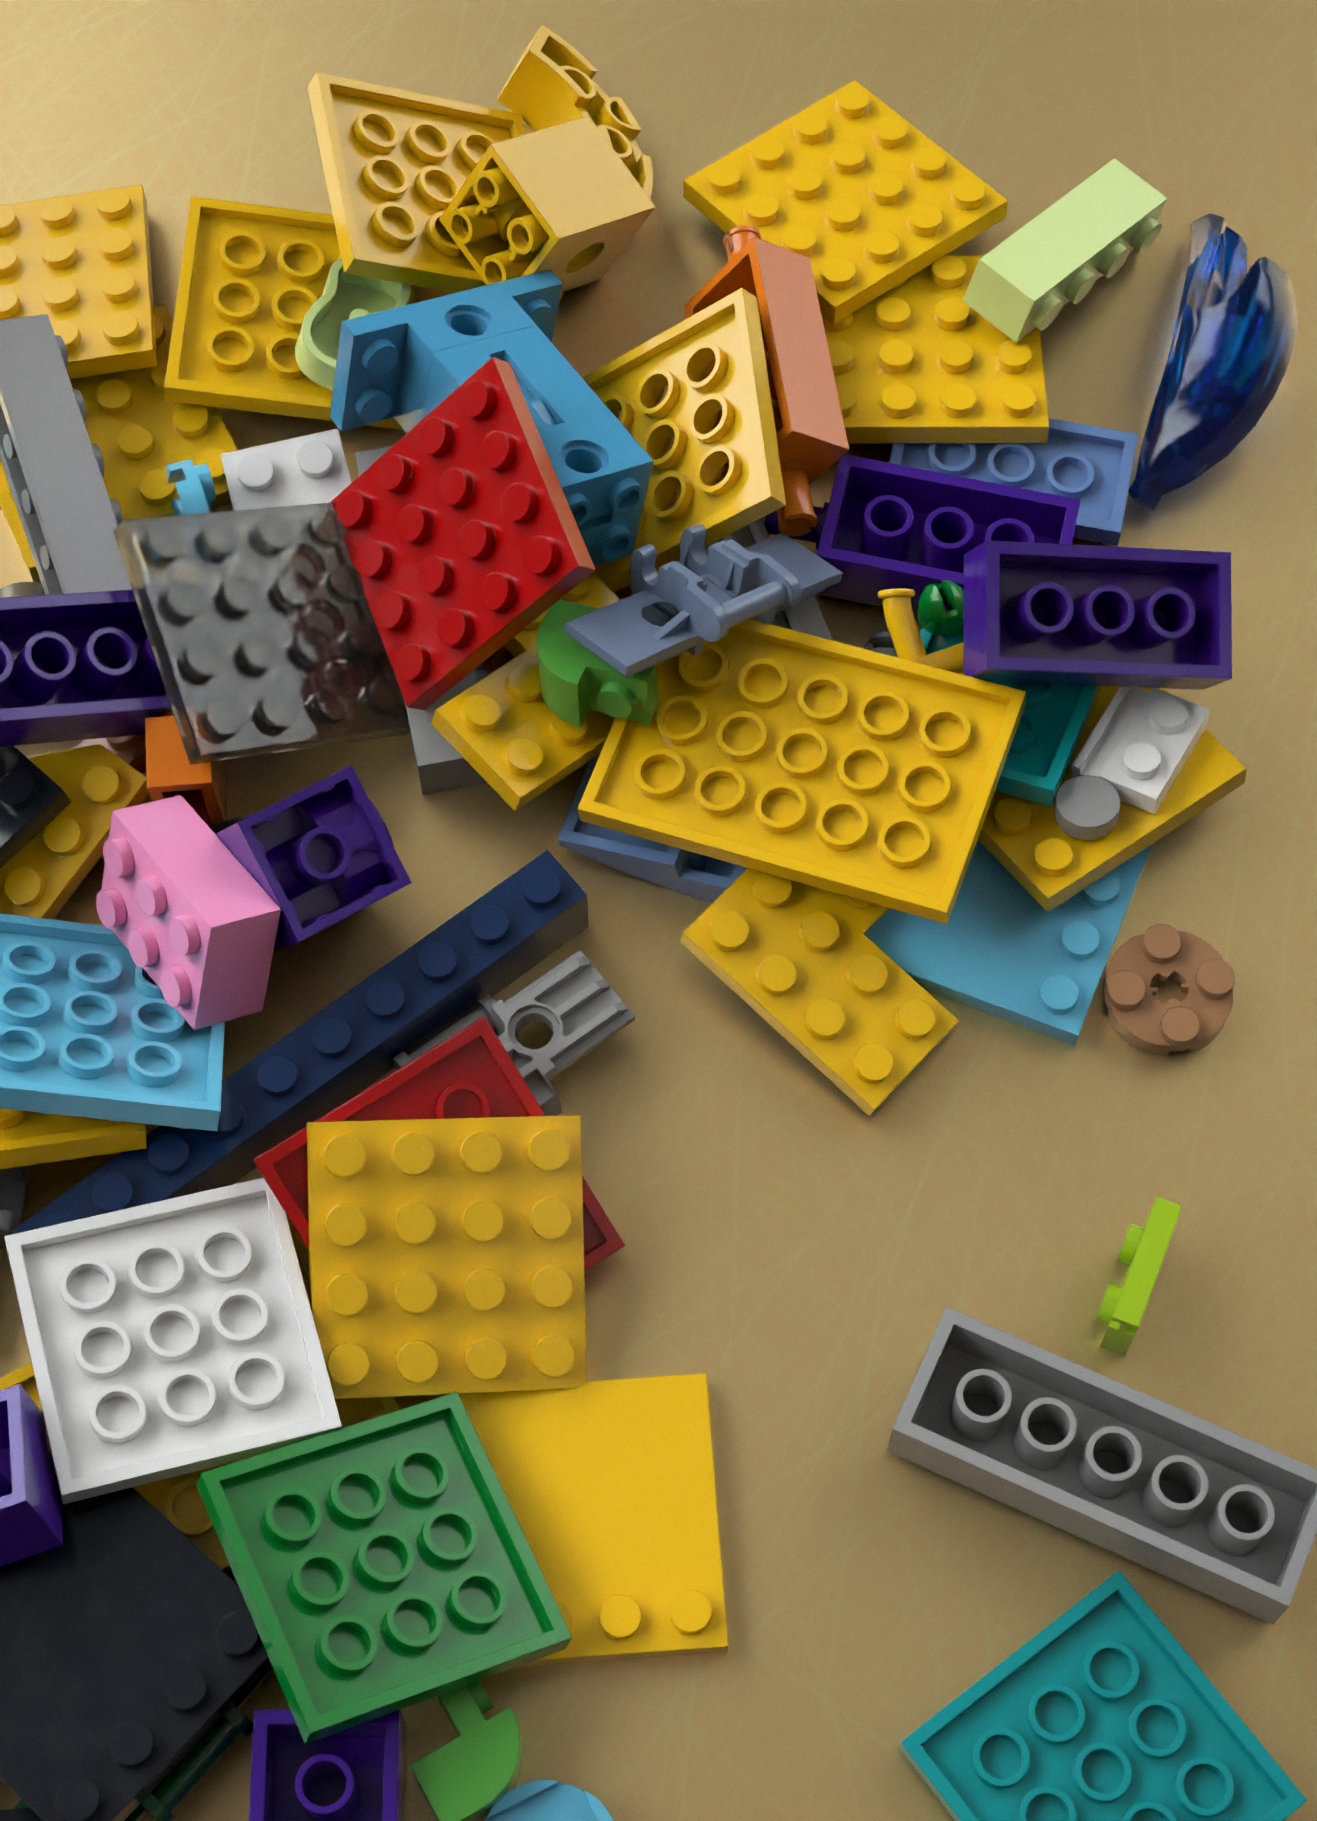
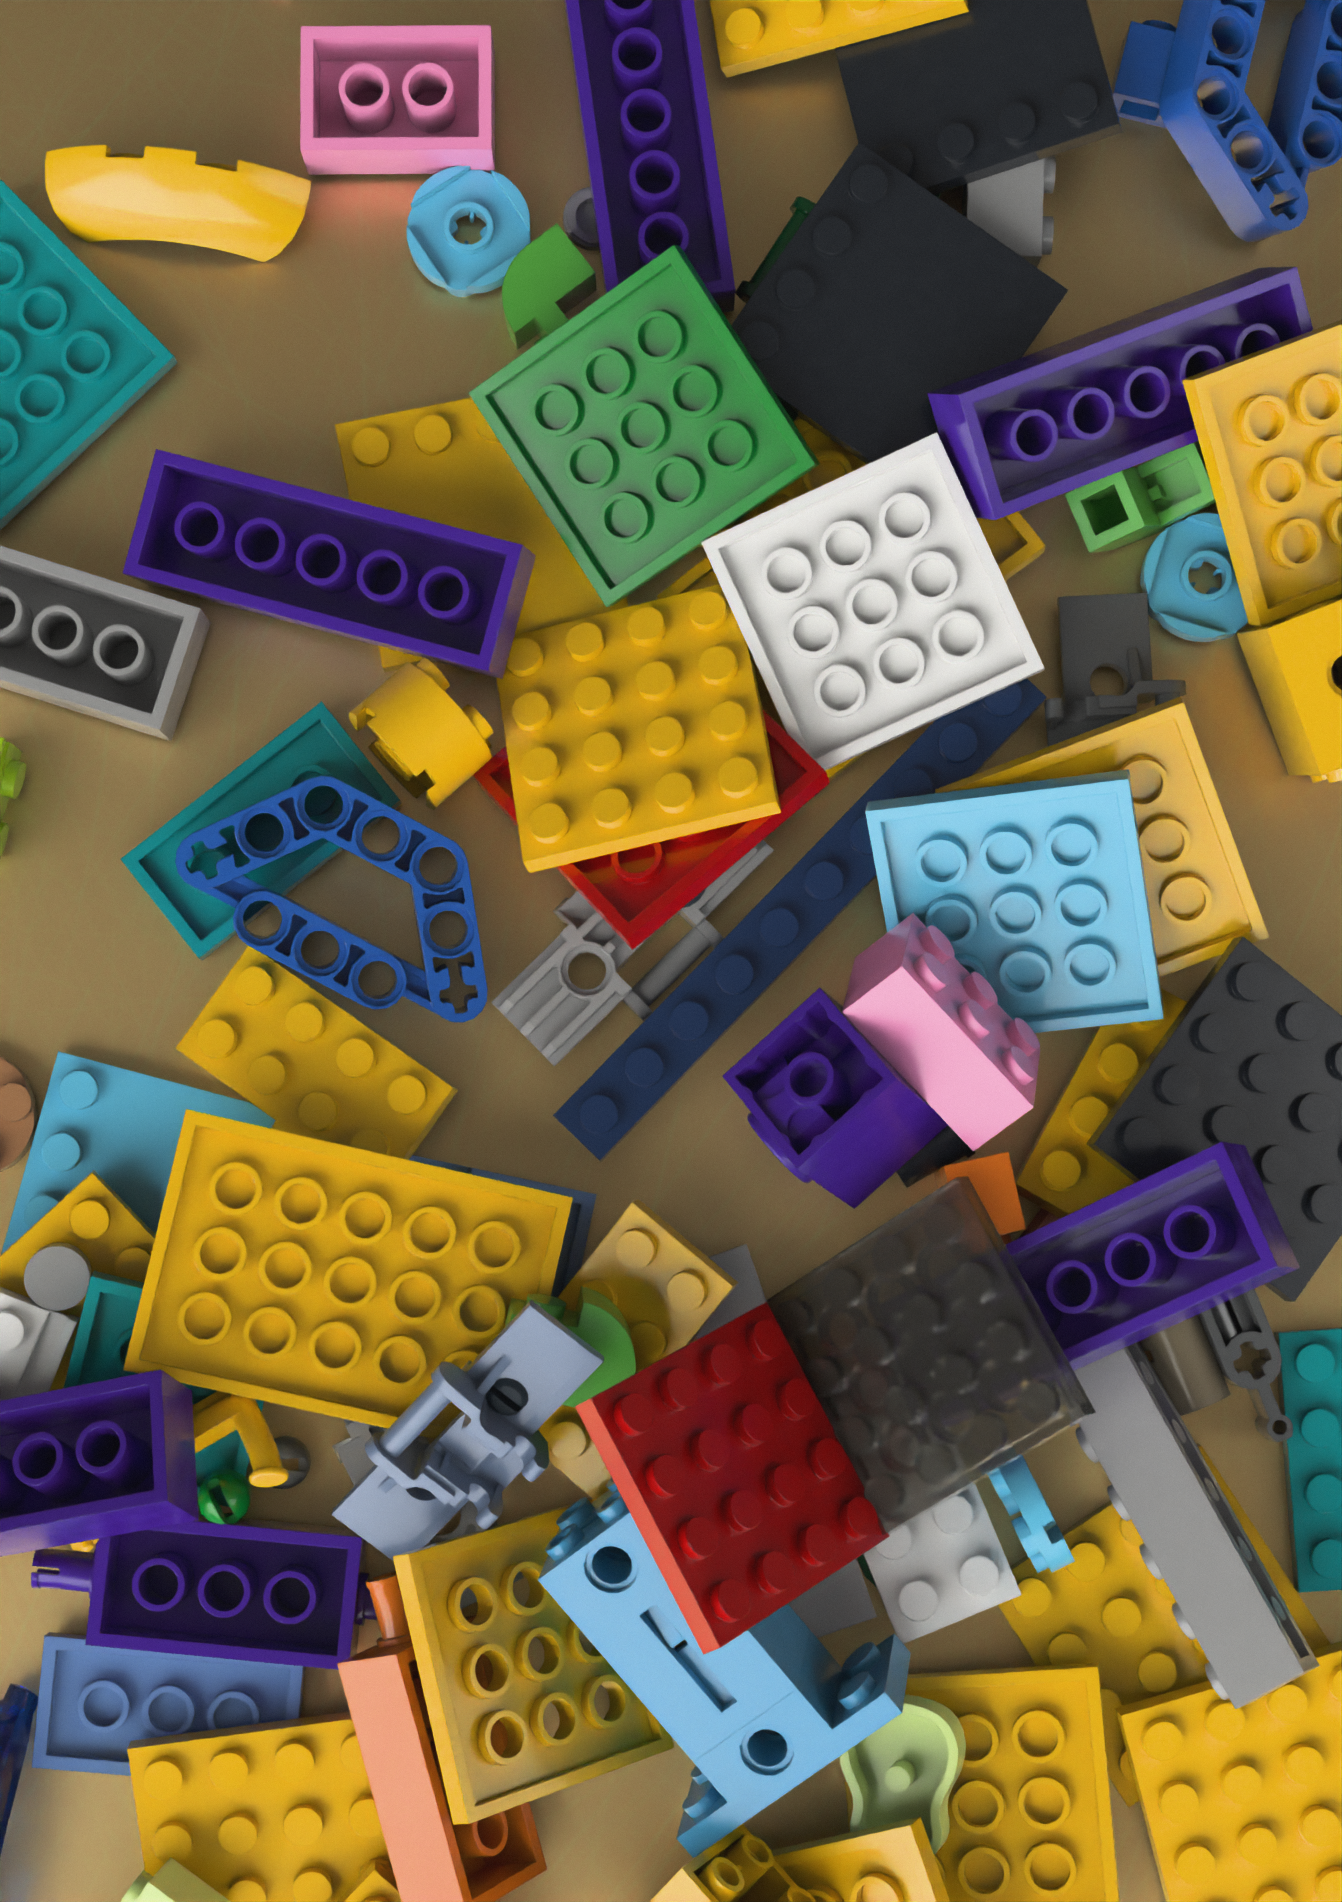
camera: 170 degrees right, 20 degrees up
none -> teal plate [121,701,402,961]
none -> dark purple brick [123,449,536,679]
none -> blue piece [175,775,488,1023]
none -> yellow brick [348,657,493,810]

